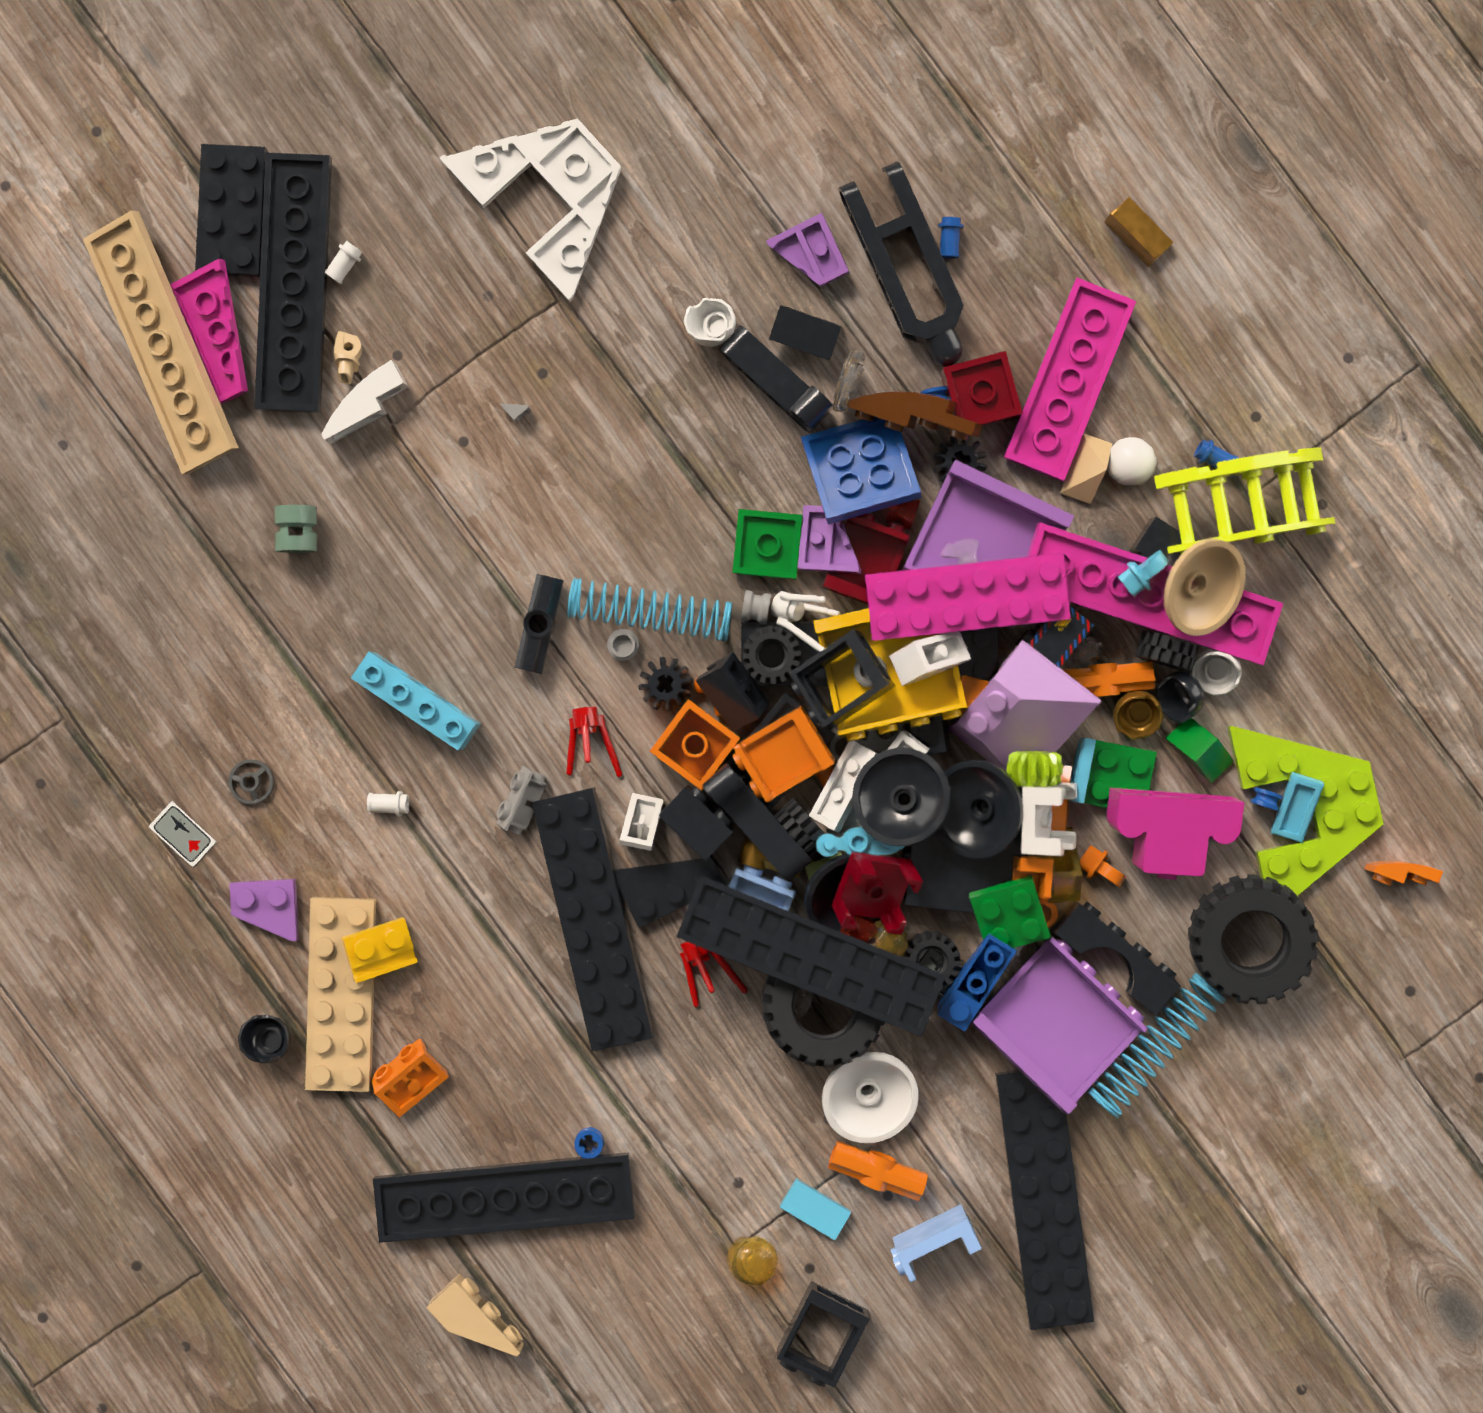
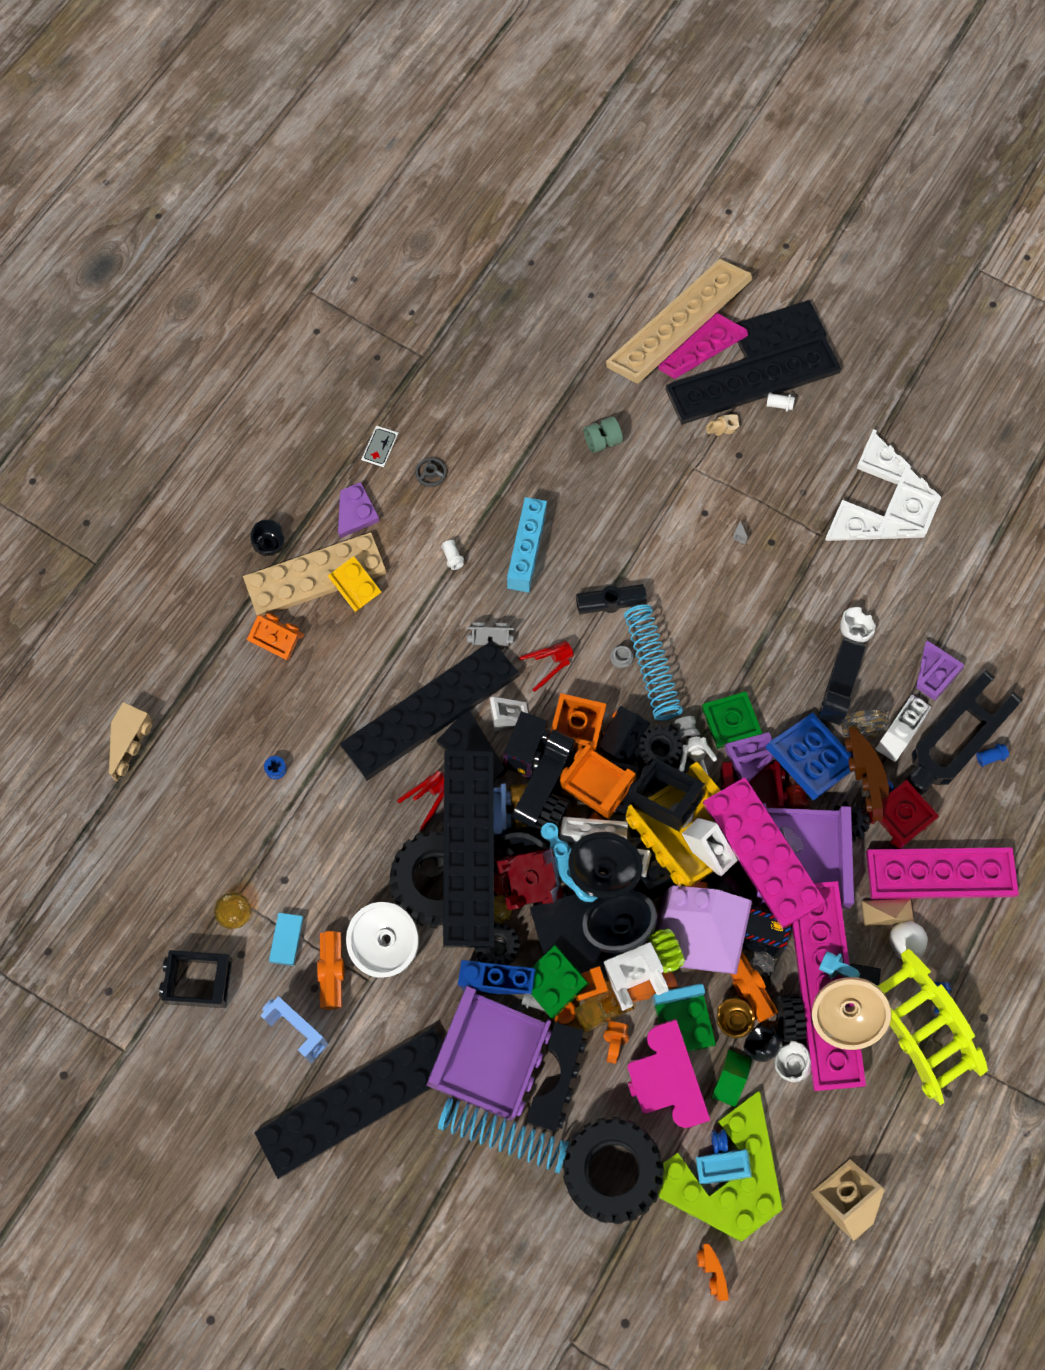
camera: 65 degrees right, 20 degrees down
white slope [321,360,409,444] -> none
black plate [373,1152,635,1243] -> none
black gear [638,657,693,711] -> none
black hinge [769,305,842,360] -> none
none -> tan slope [812,1160,884,1241]
none -> white slope [875,695,931,762]

